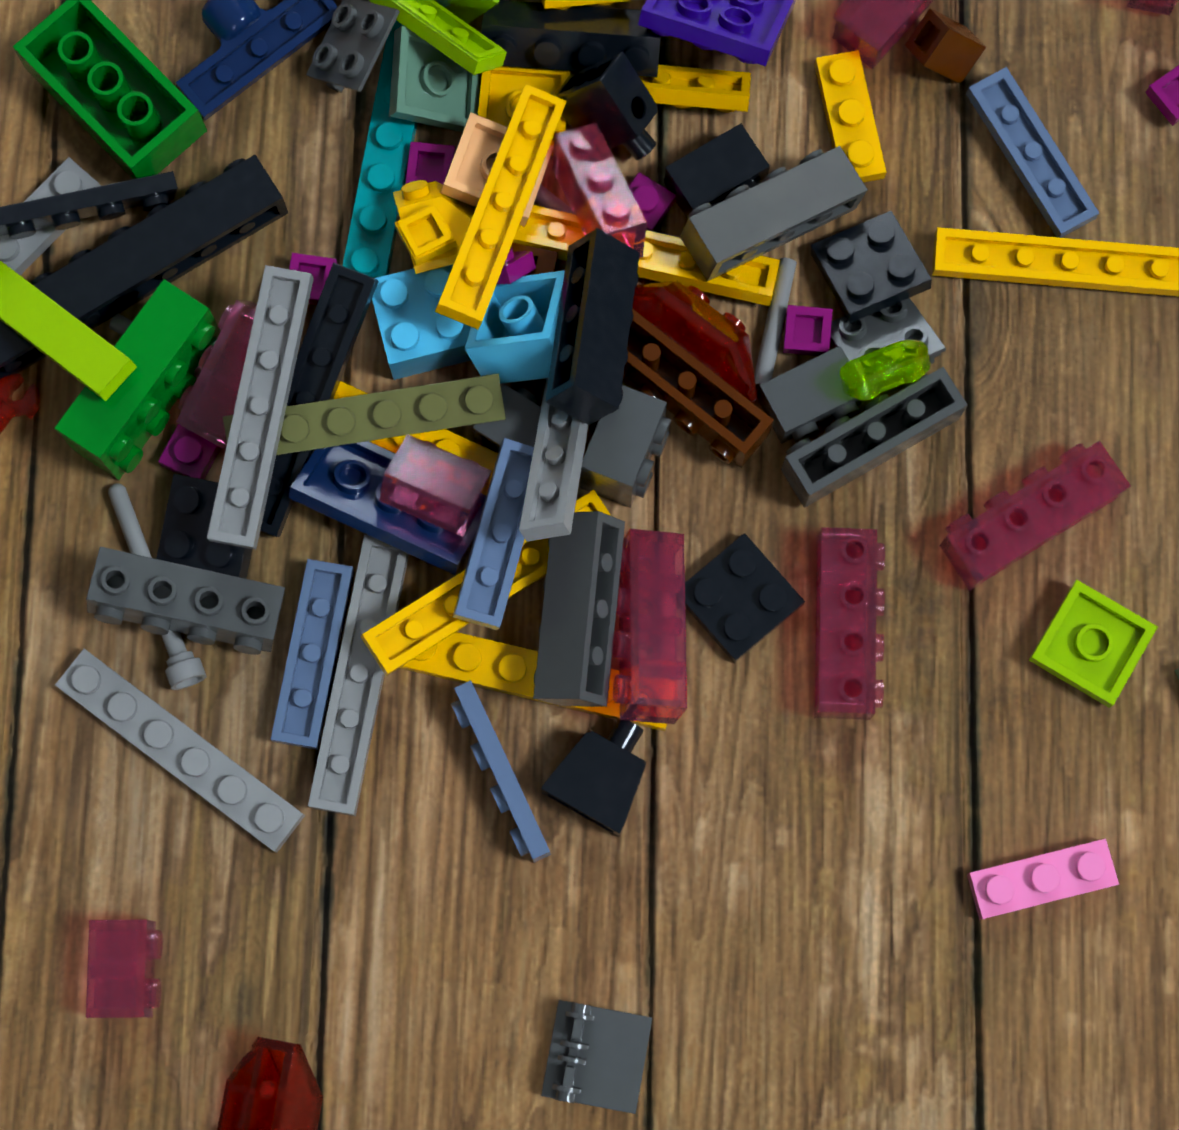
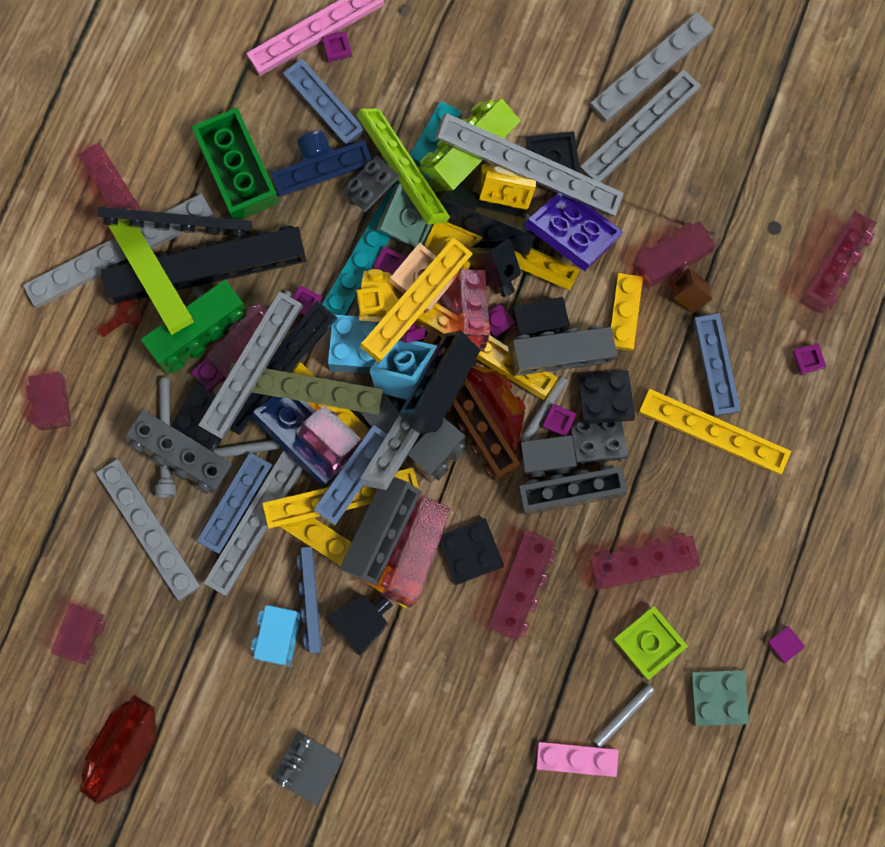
camera: 20 degrees right, 0 degrees up
clear neon green plate [840,340,931,400] -> none
none -> light grey bar [214,439,282,458]
none -> medium azure brick [251,605,302,667]
none -> light grey bar [593,684,655,748]

